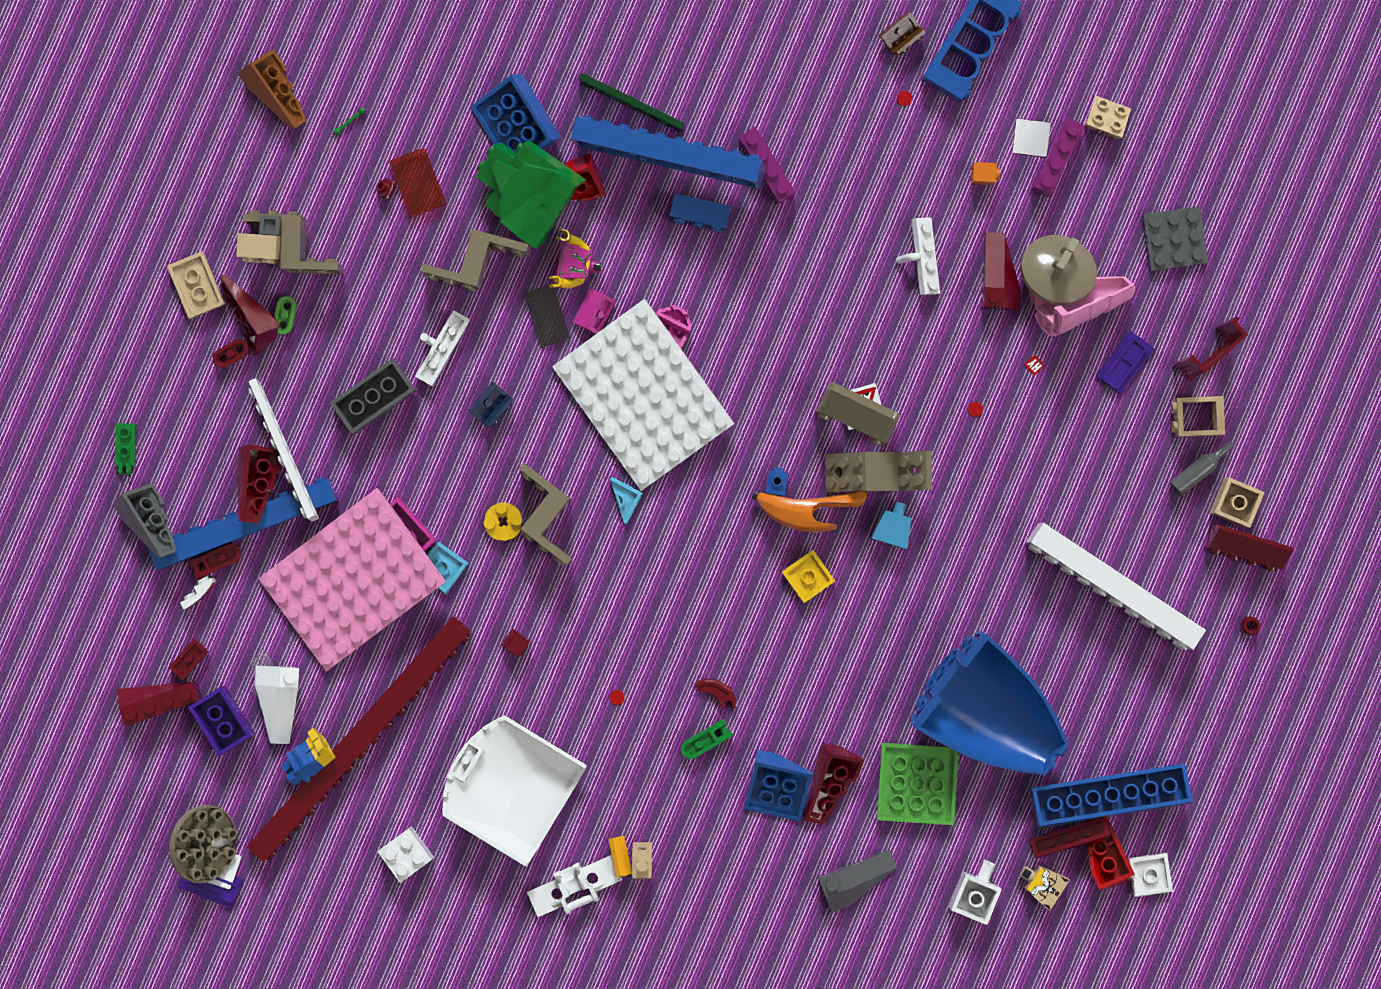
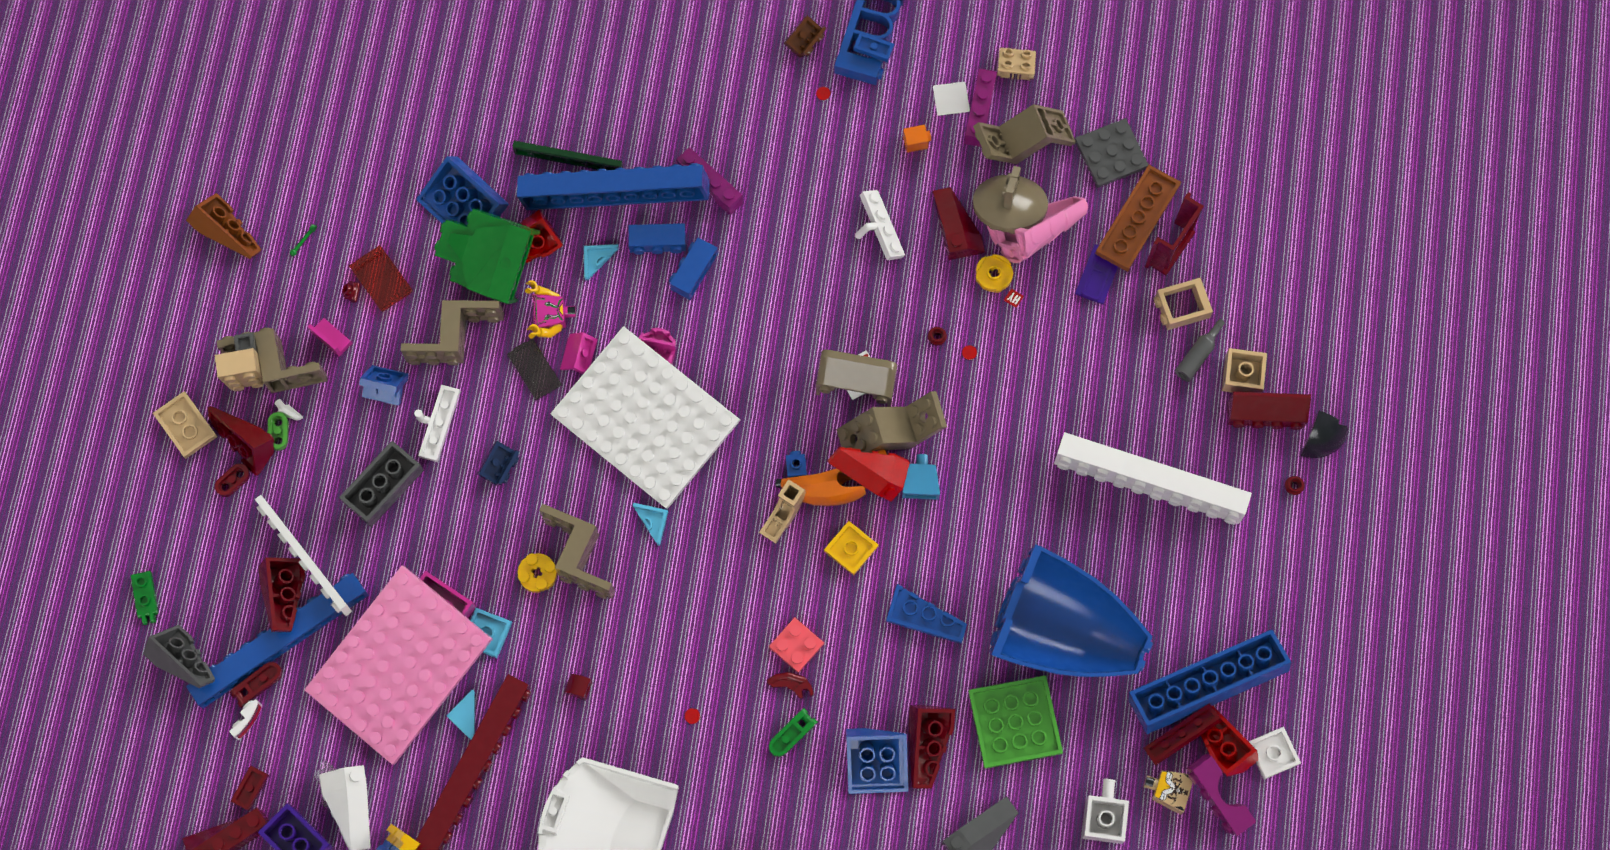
camera: 10 degrees left, 15 degrees down
none -> white bar [274,399,303,421]
none -> dark pink panel [308,318,352,357]
none -> blue bracket [359,365,409,406]
none -> medium azure tile [447,689,475,740]
none -> medium azure tile [584,244,619,281]
none -> blue brick [669,237,718,300]
none -> tan arch [759,479,806,544]
none -> coral plate [769,617,824,673]
none -> red wedge [827,447,910,502]
none -> blue plate [854,32,895,62]
none -> blue wing [886,584,967,644]
none -> dark red plate [928,327,947,346]
none -> dark tan bracket [973,104,1076,164]
none -> yellow plate [975,254,1013,293]
none -> dark orange plate [1095,165,1181,272]
none -> magenta arch [1187,754,1256,836]
none -> black brick [1301,411,1349,458]

